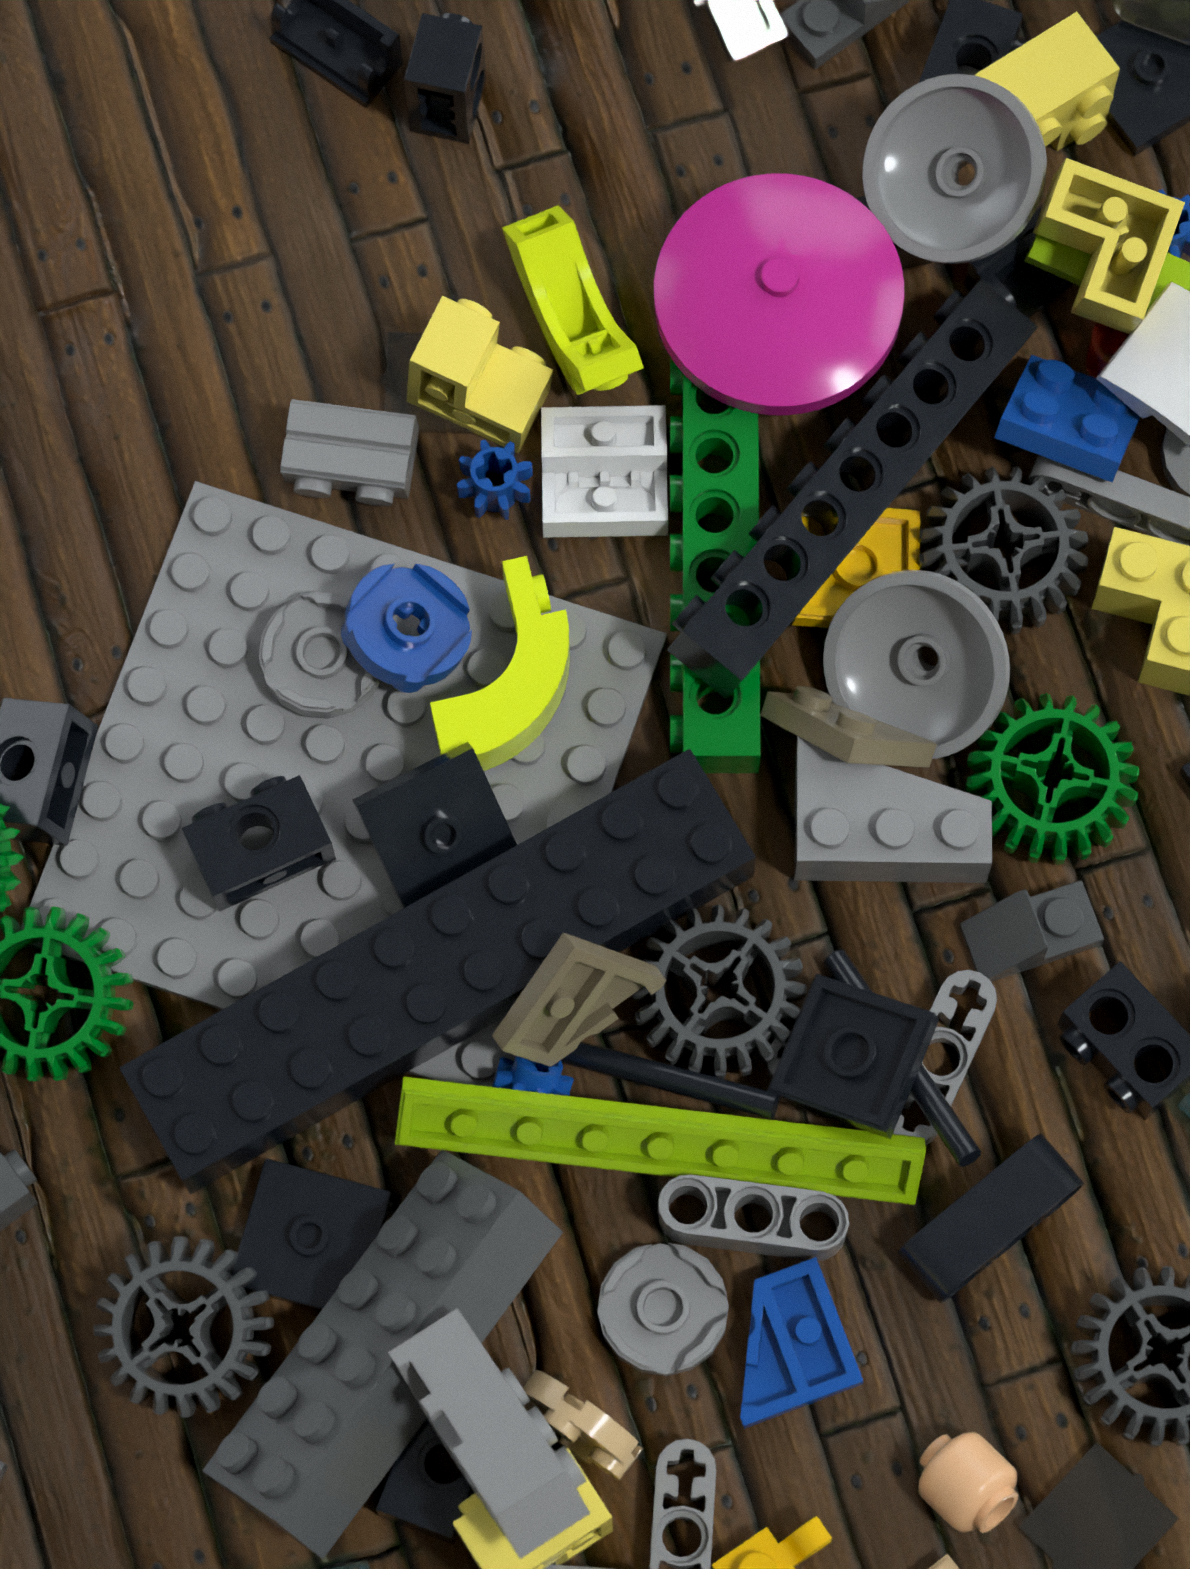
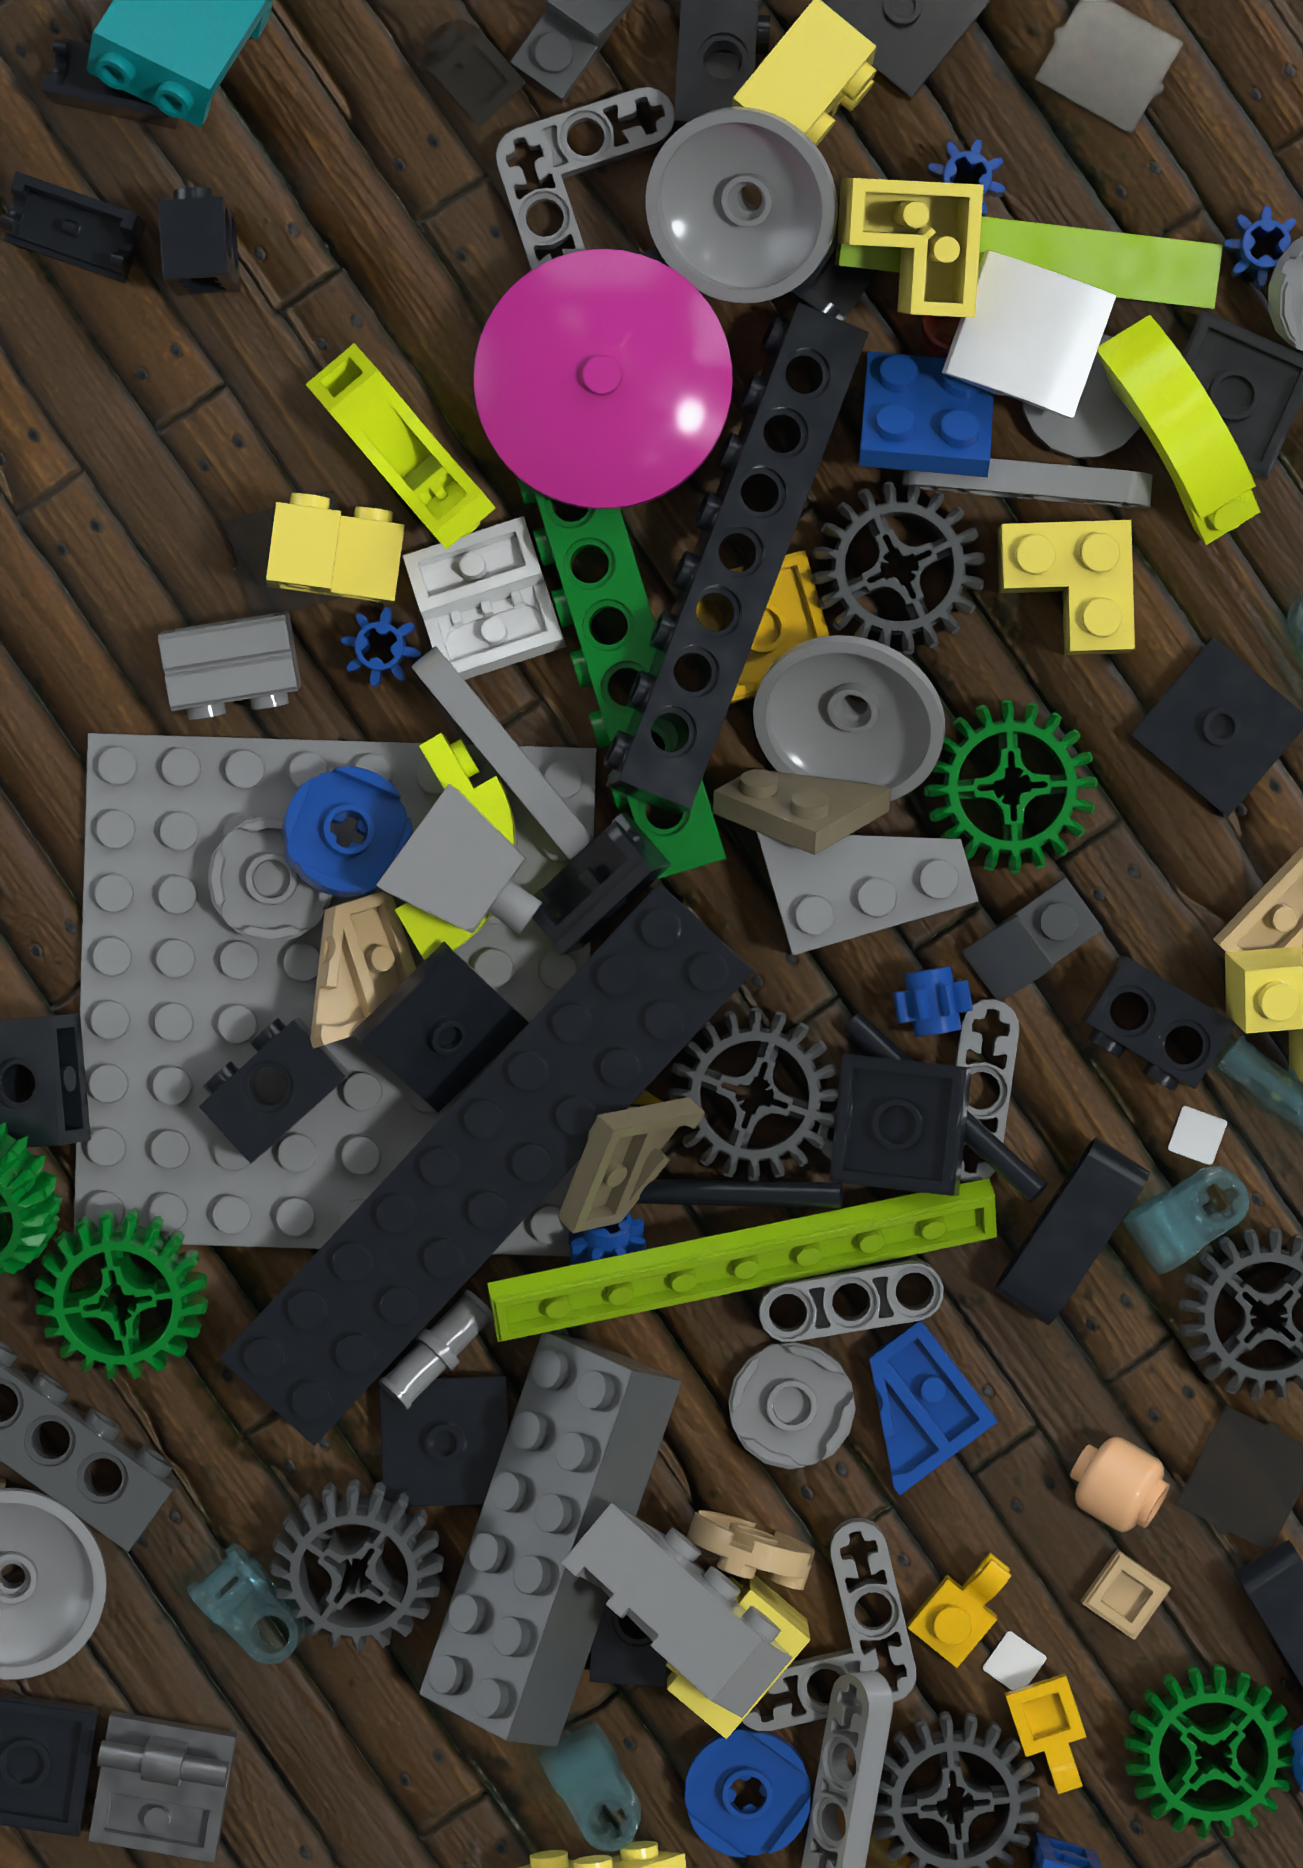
camera: 20 degrees left, 15 degrees up
none -> clear light blue piece [187,1543,306,1665]
none -> tan wing [310,891,416,1049]
none -> light grey torso [376,784,542,934]
none -> light grey pin [378,1290,493,1410]
none -> light grey beam [411,646,594,860]
none -> light grey beam [496,87,674,270]
none -> black hinge [532,812,671,955]
none -> blue gear [893,966,973,1037]
none -> clear light blue piece [1122,1166,1249,1275]
none -> white sticker [1168,1106,1227,1165]

